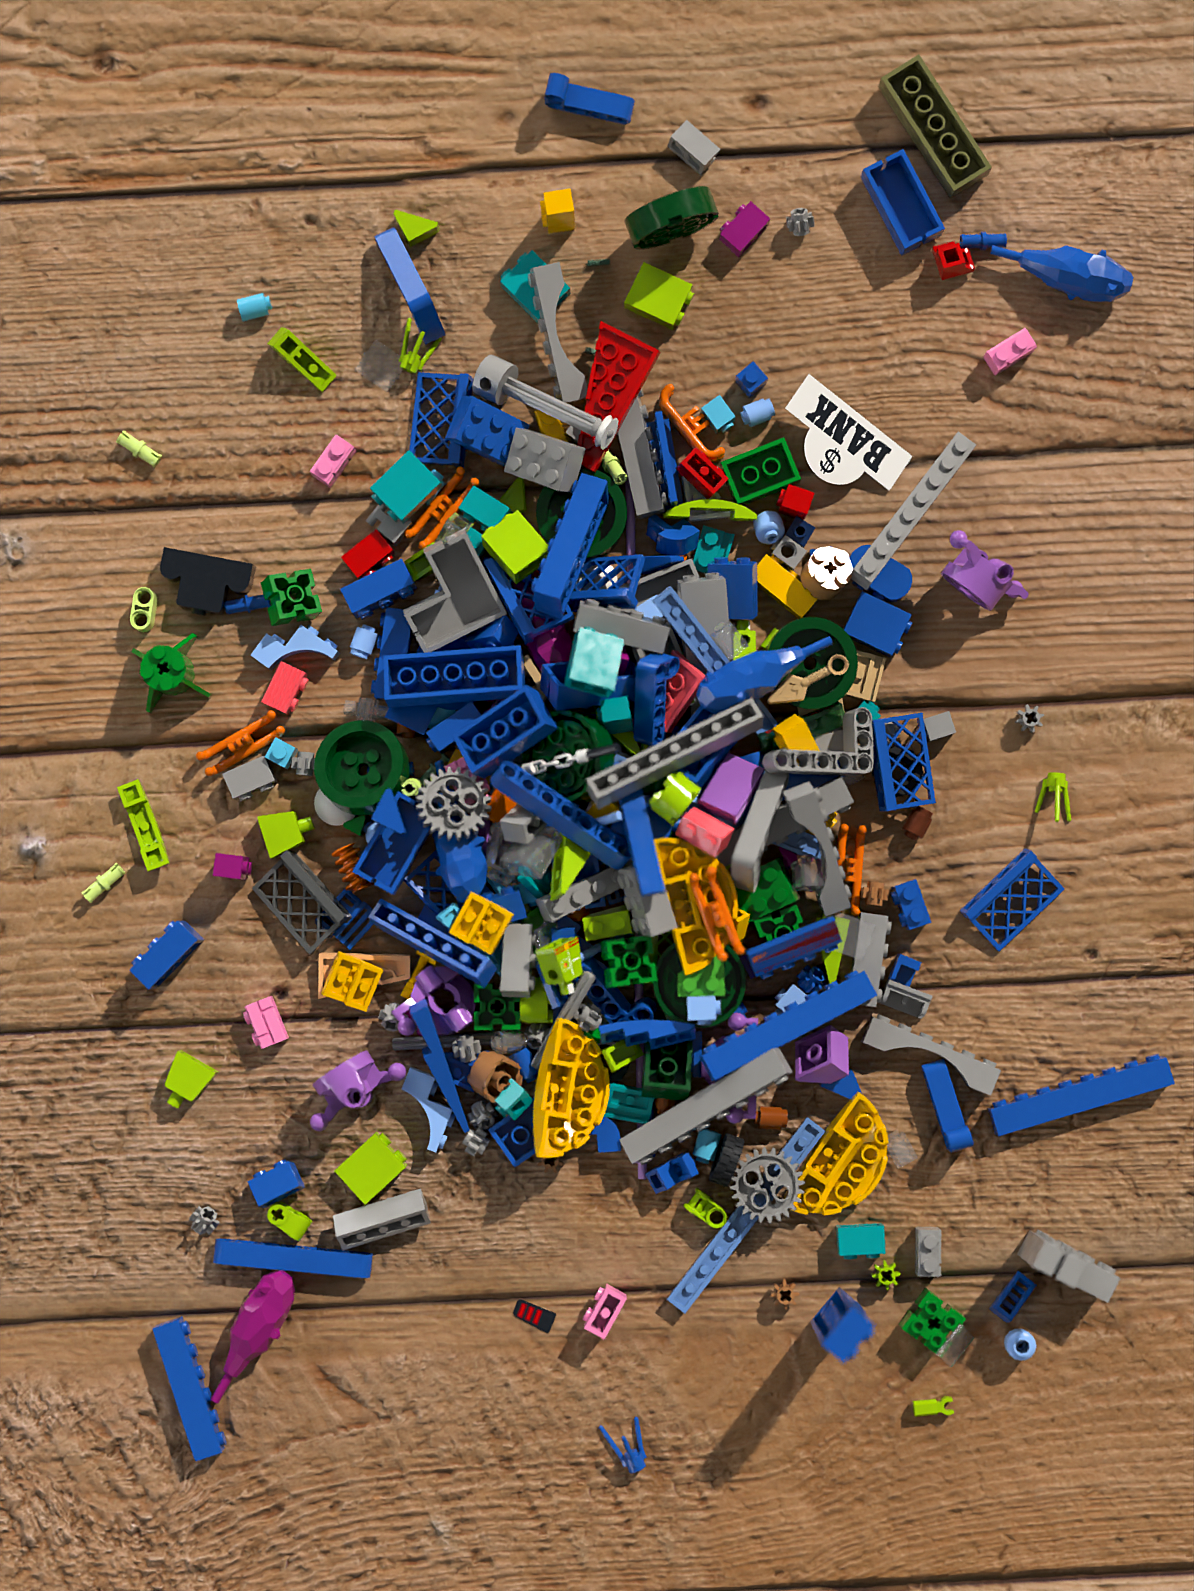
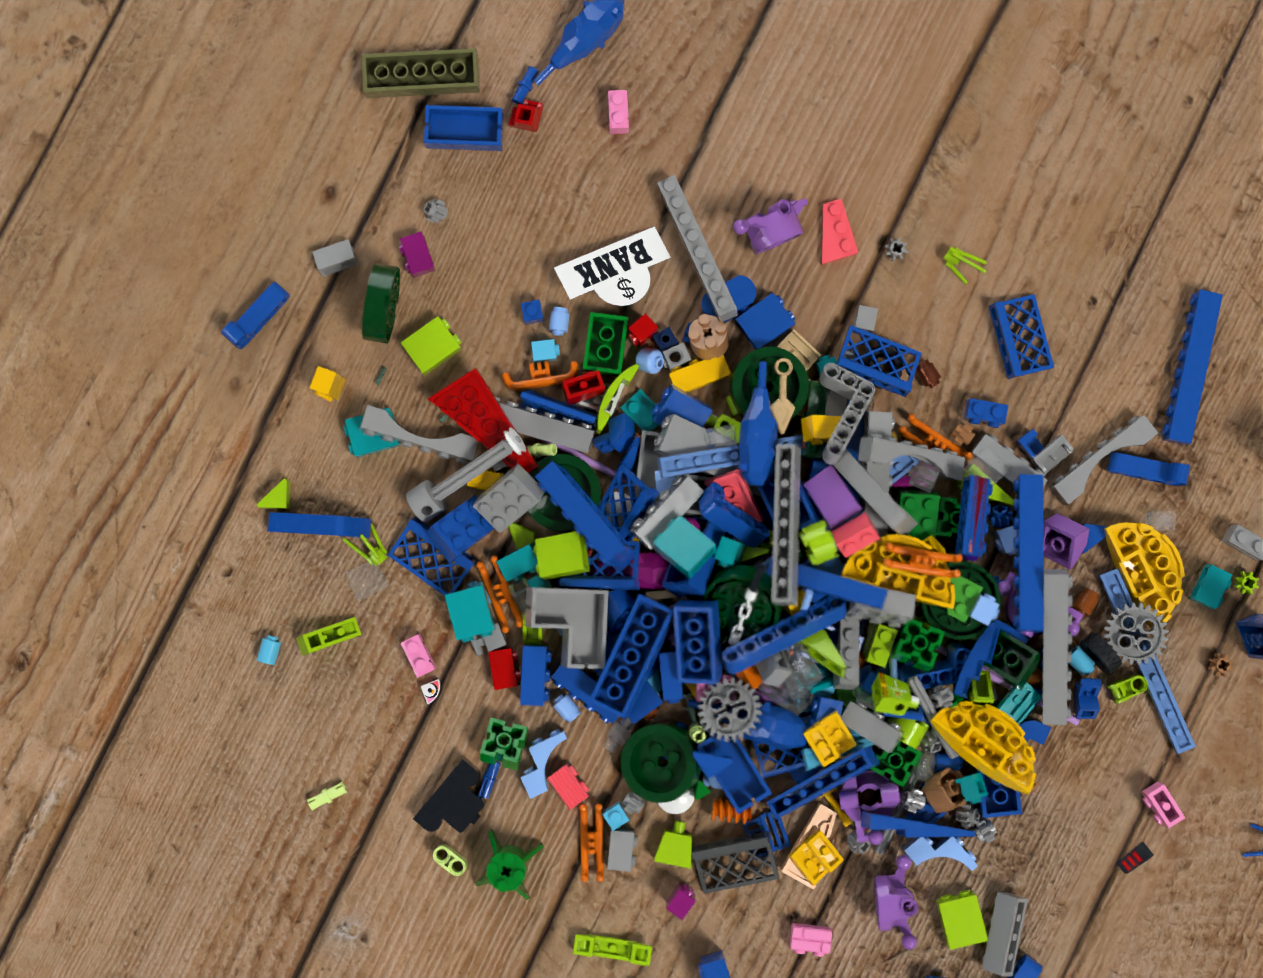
camera: 60 degrees left, 0 degrees up
none -> tile [421,679,440,704]
none -> coral wing [821,199,858,265]

